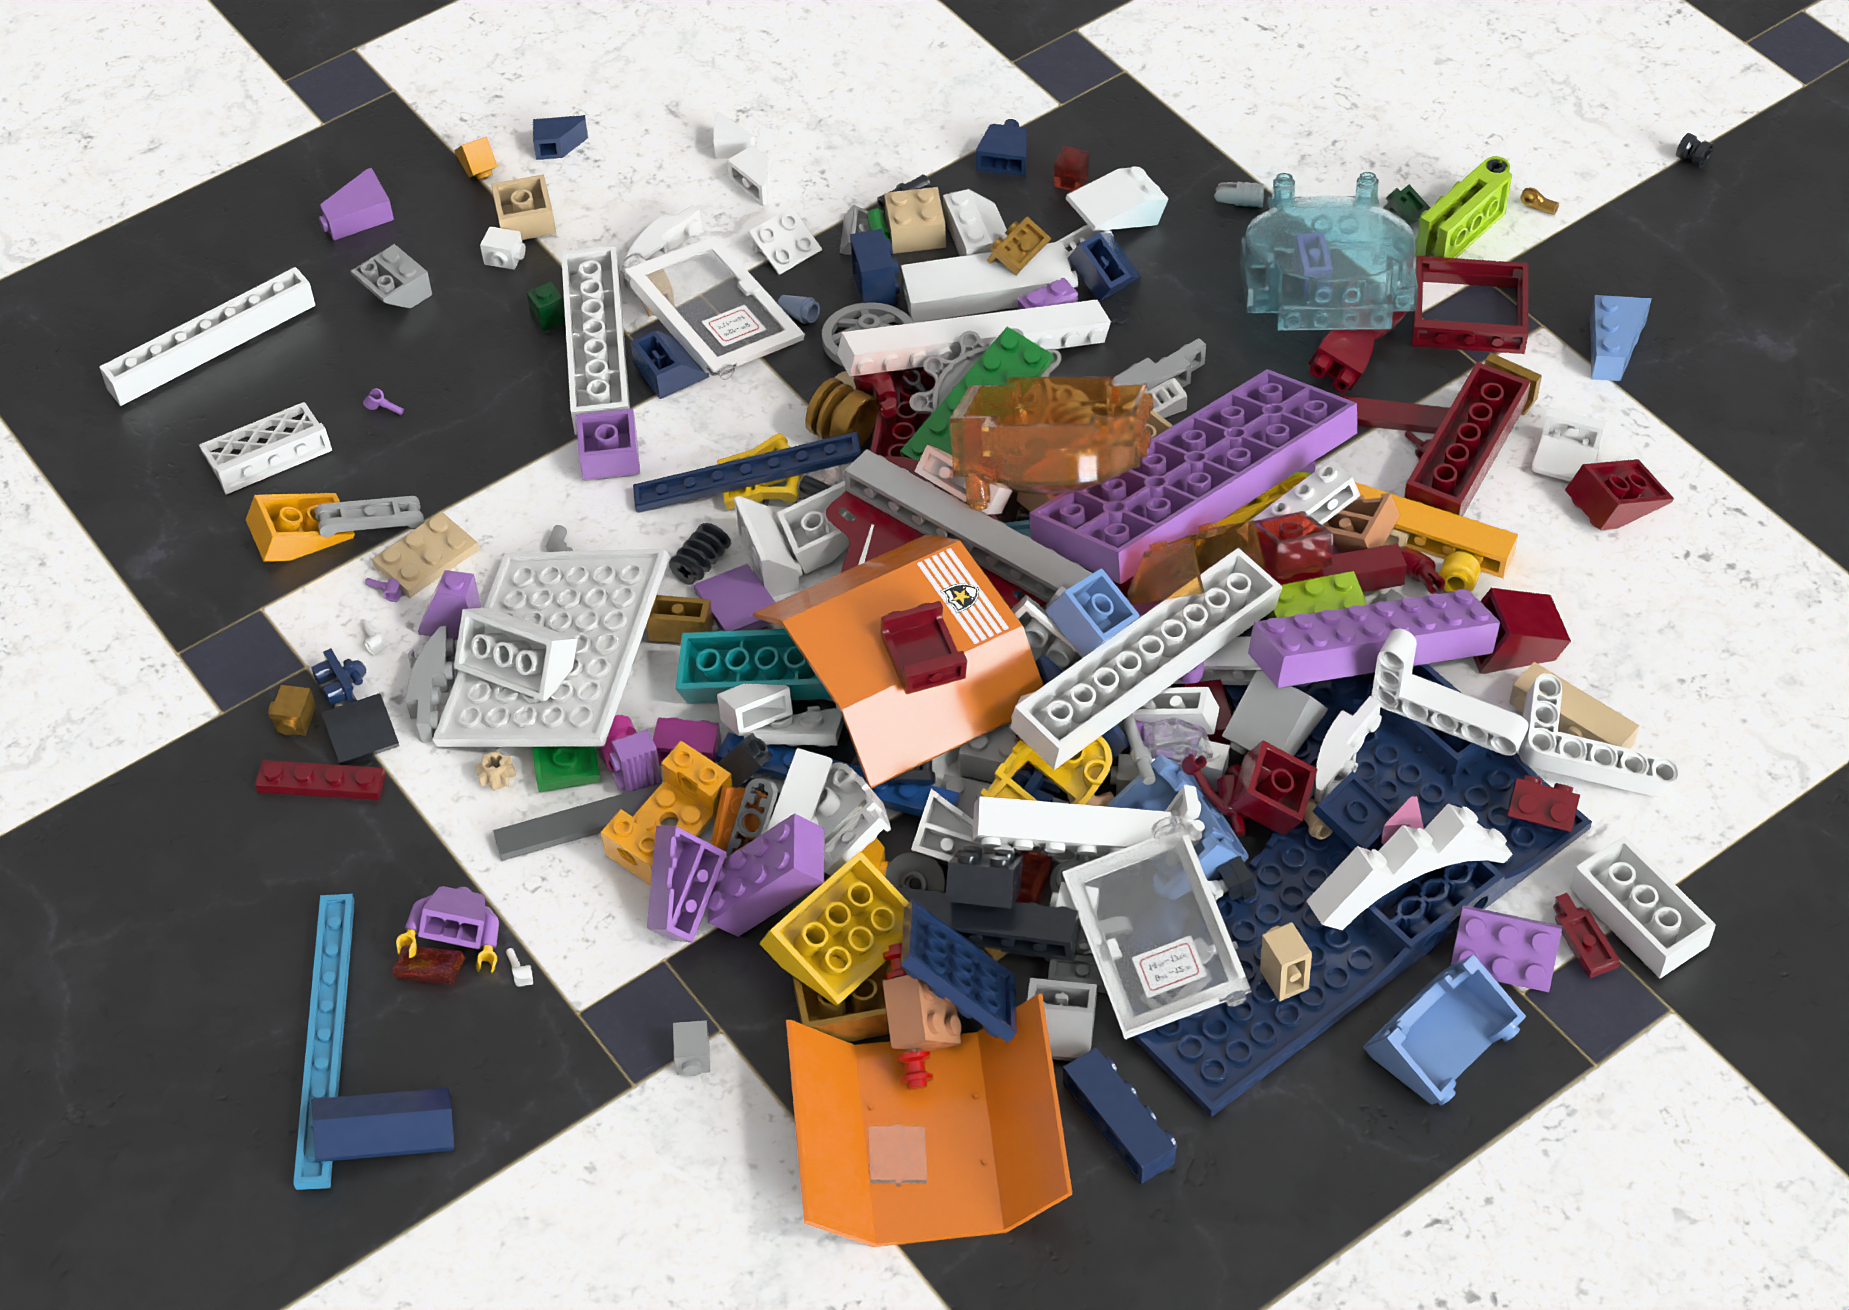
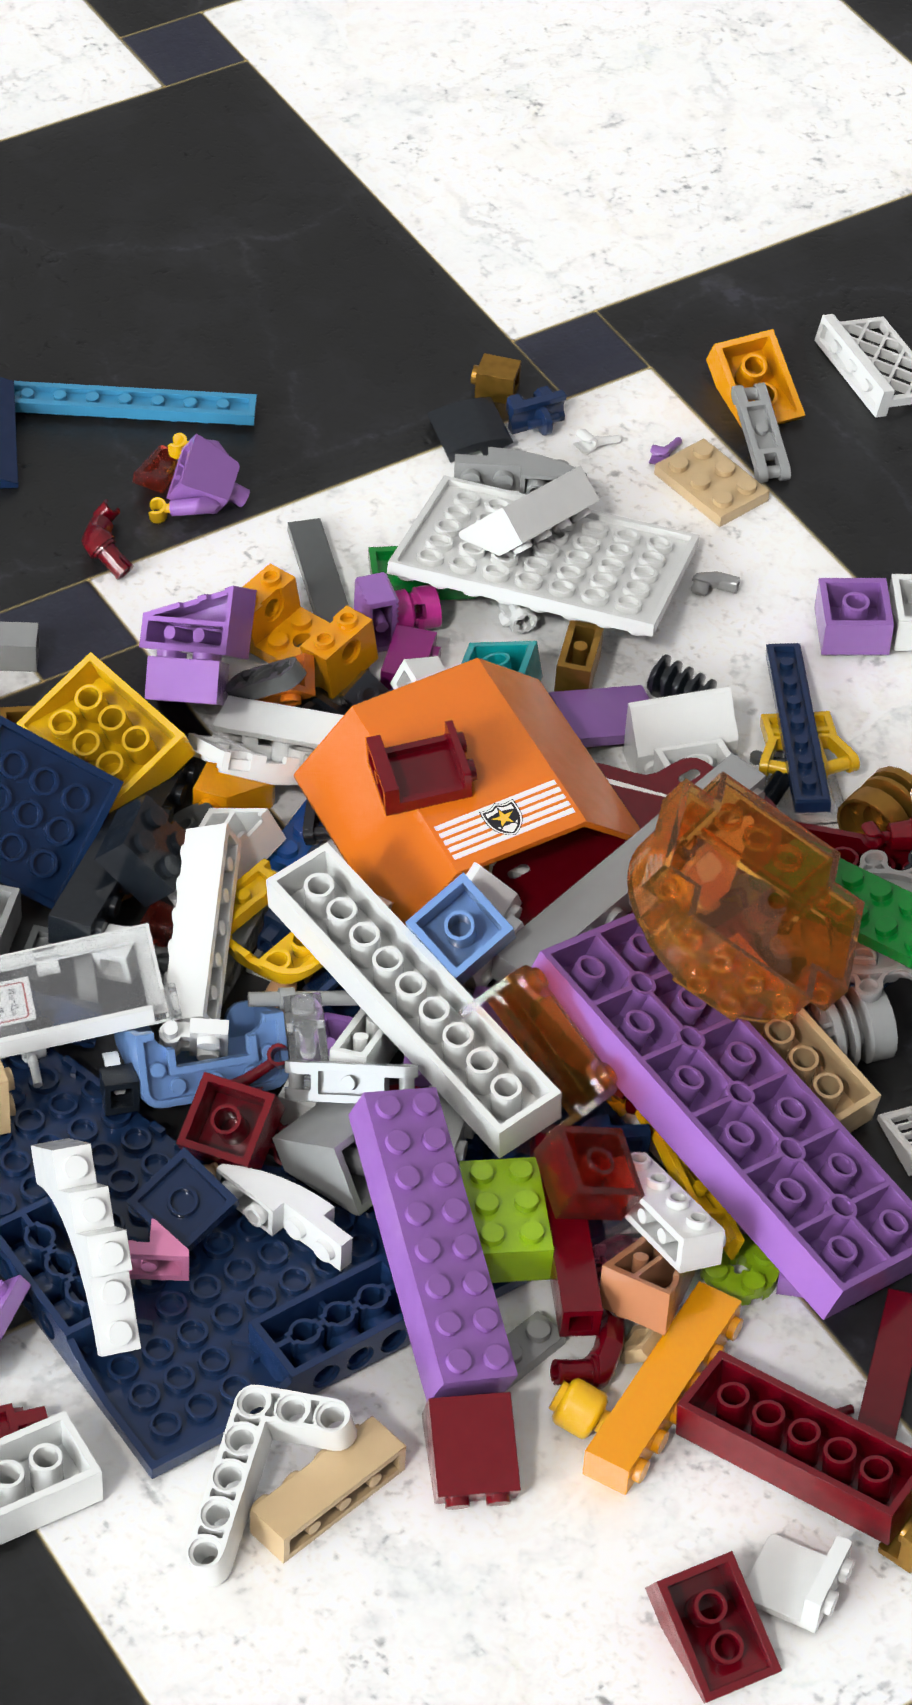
camera: 90 degrees right, 5 degrees down
dark red plate [255,760,386,800] -> none
medium lavender slope [418,570,482,640] -> none
tan gear [475,751,516,791] -> none
white hand [506,948,533,987] -> none
white beam [1372,629,1529,755] -> none
dark red bracket [1507,775,1580,833] -> none
none -> dark red arm [81,499,134,580]
none -> plate [285,1059,418,1104]

